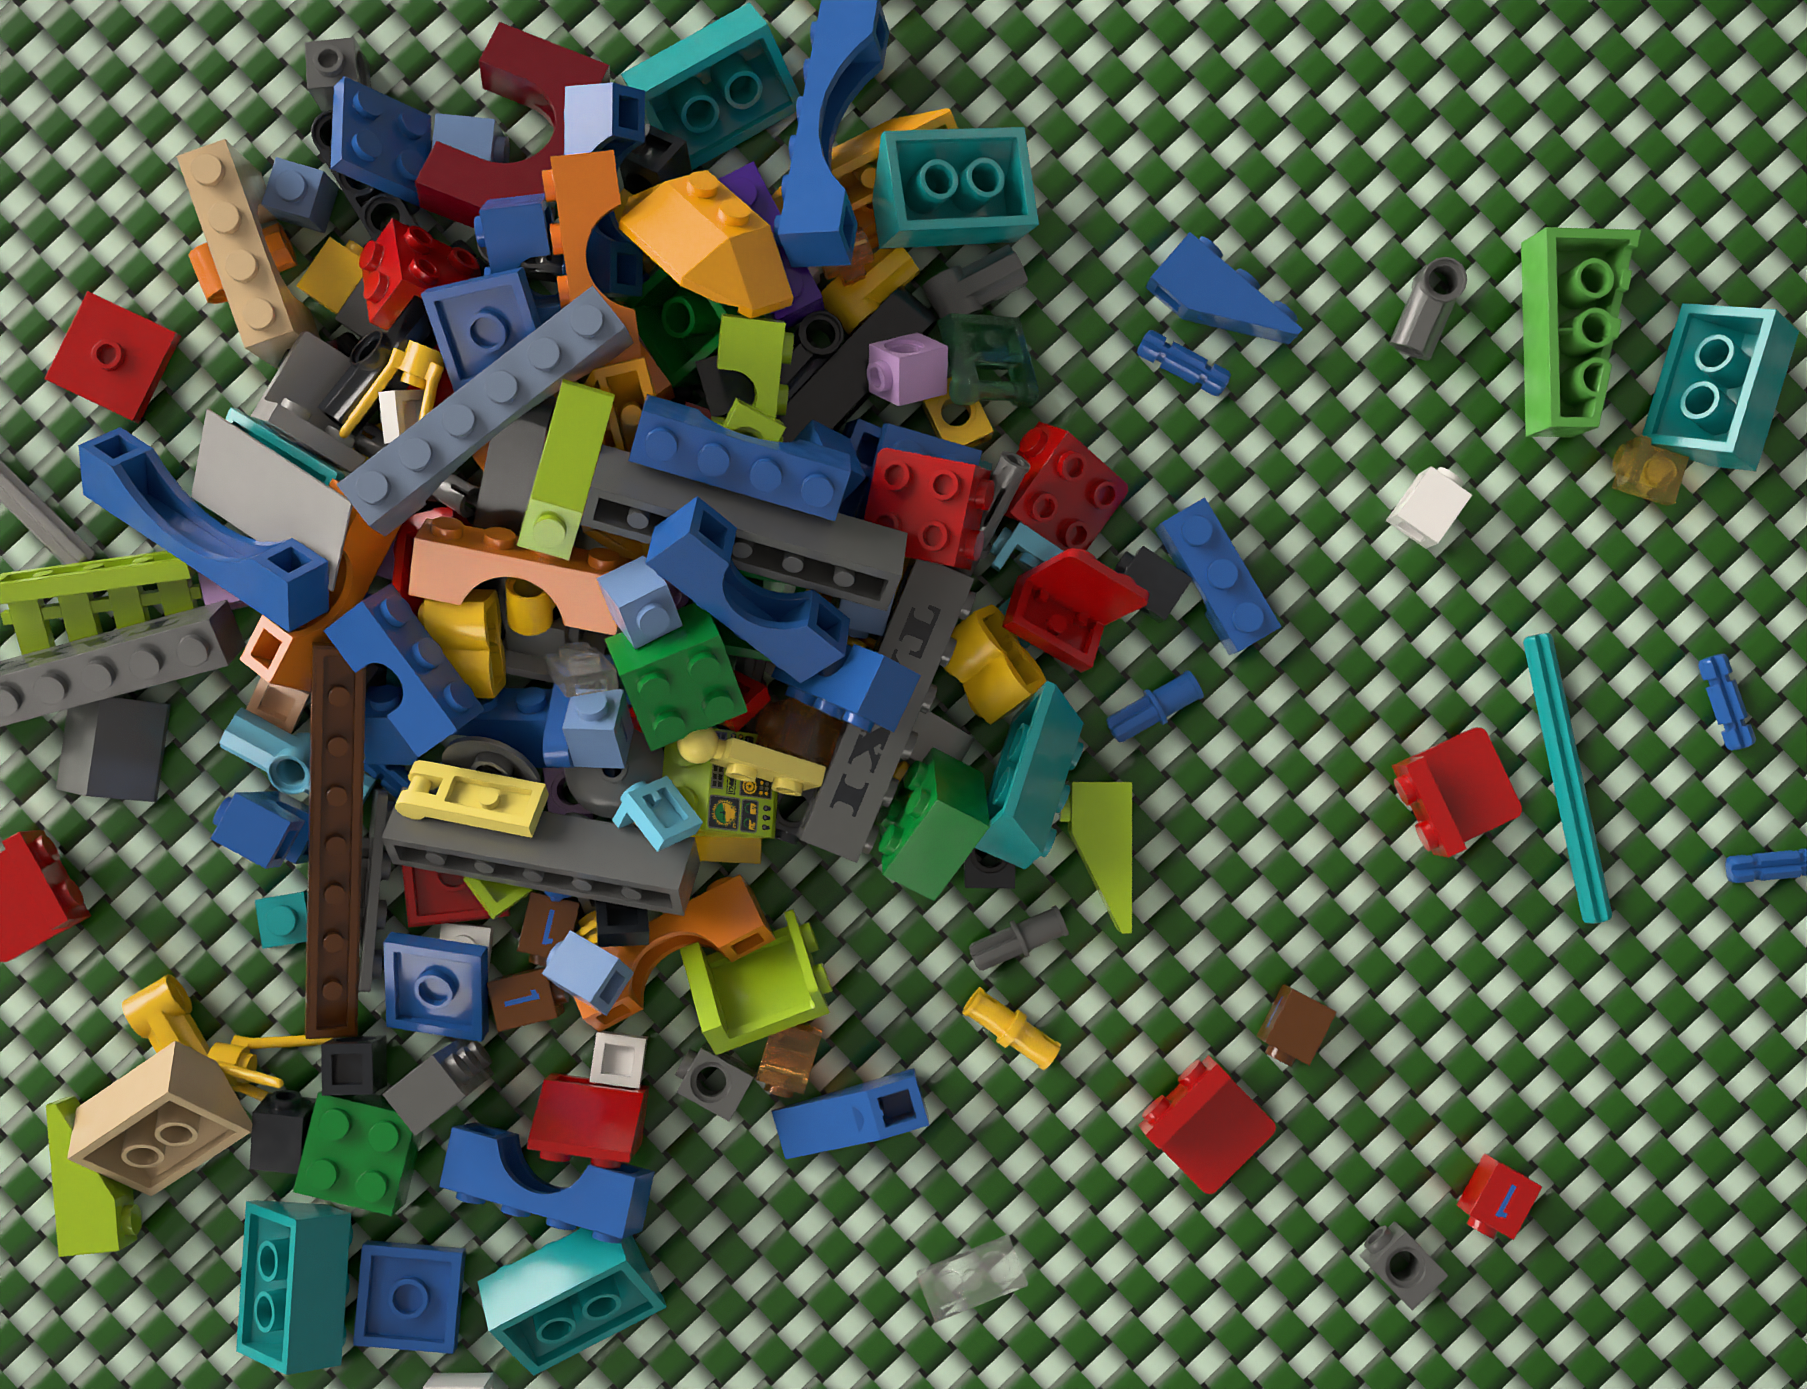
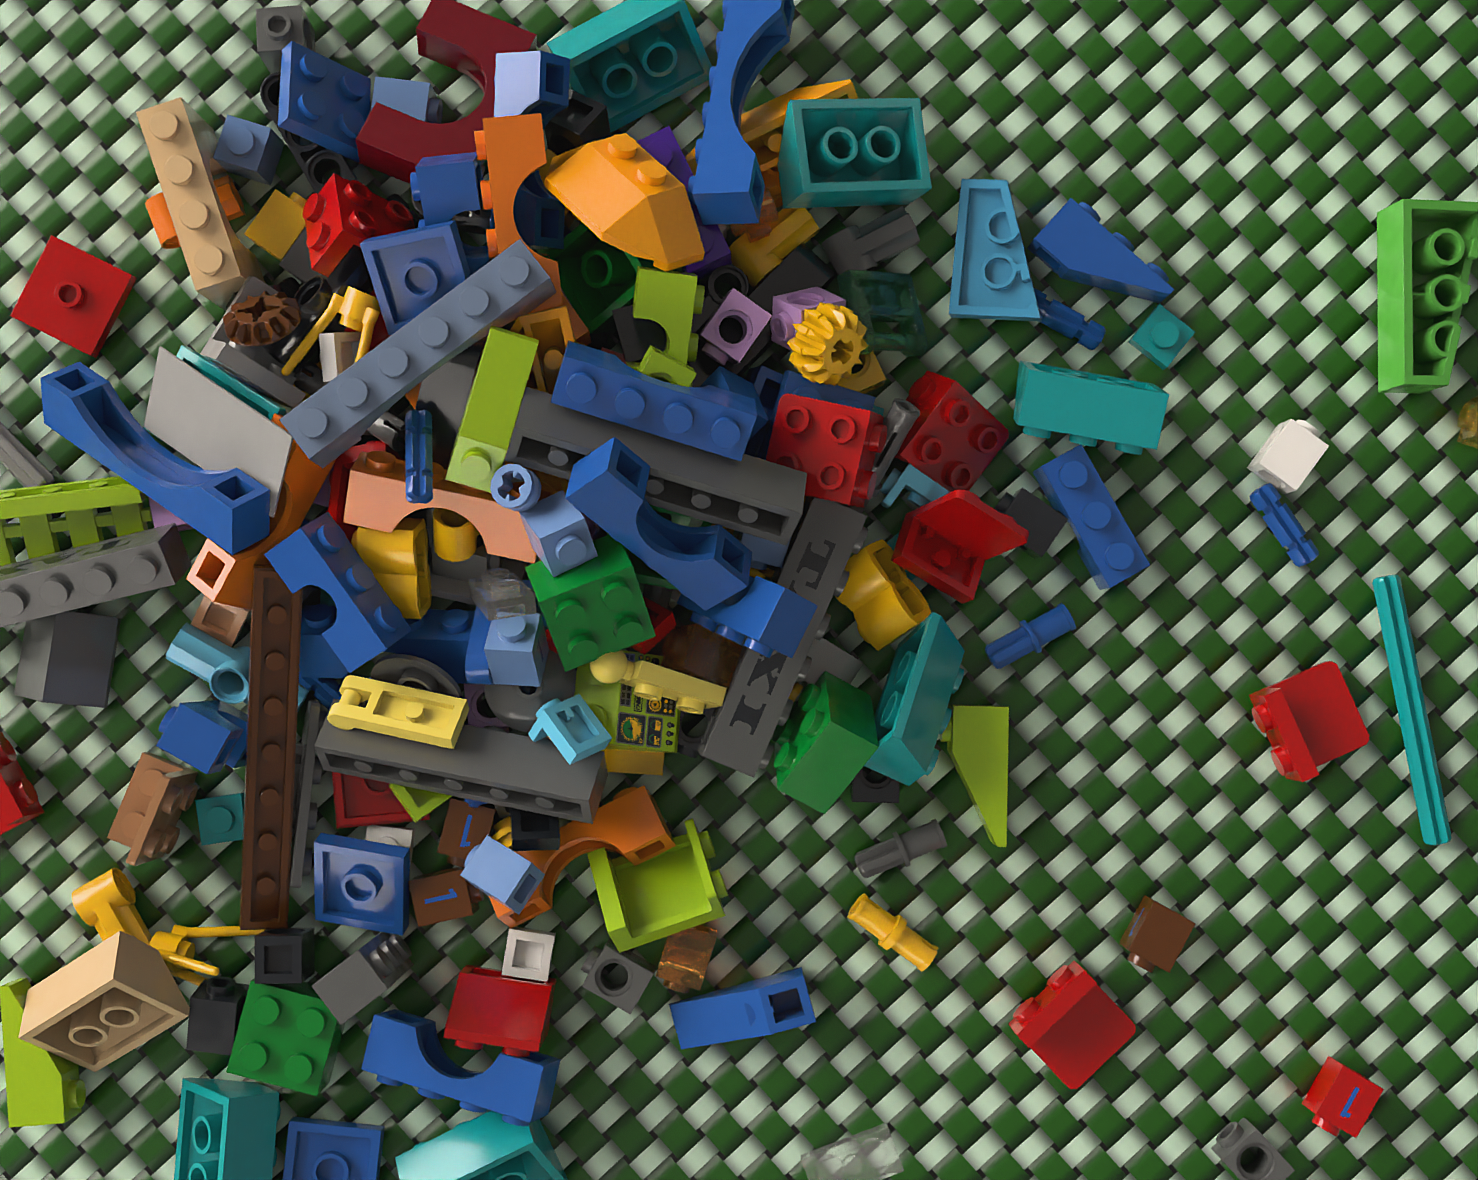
camera: 10 degrees right, 0 degrees up
dark grey piece [1389,257,1467,361] -> none
none -> medium nougat bracket [107,752,198,866]
none -> reddish brown gear [223,291,301,346]
none -> blue axle [405,410,433,504]
none -> medium blue bush [490,464,541,512]
none -> lavender brick [698,288,772,366]
none -> yellow gear [786,302,869,386]
none -> dark azure wing [949,179,1042,322]
none -> teal slope [1013,360,1169,455]
none -> teal plate [1128,304,1195,370]
none -> blue axle [1250,483,1319,567]

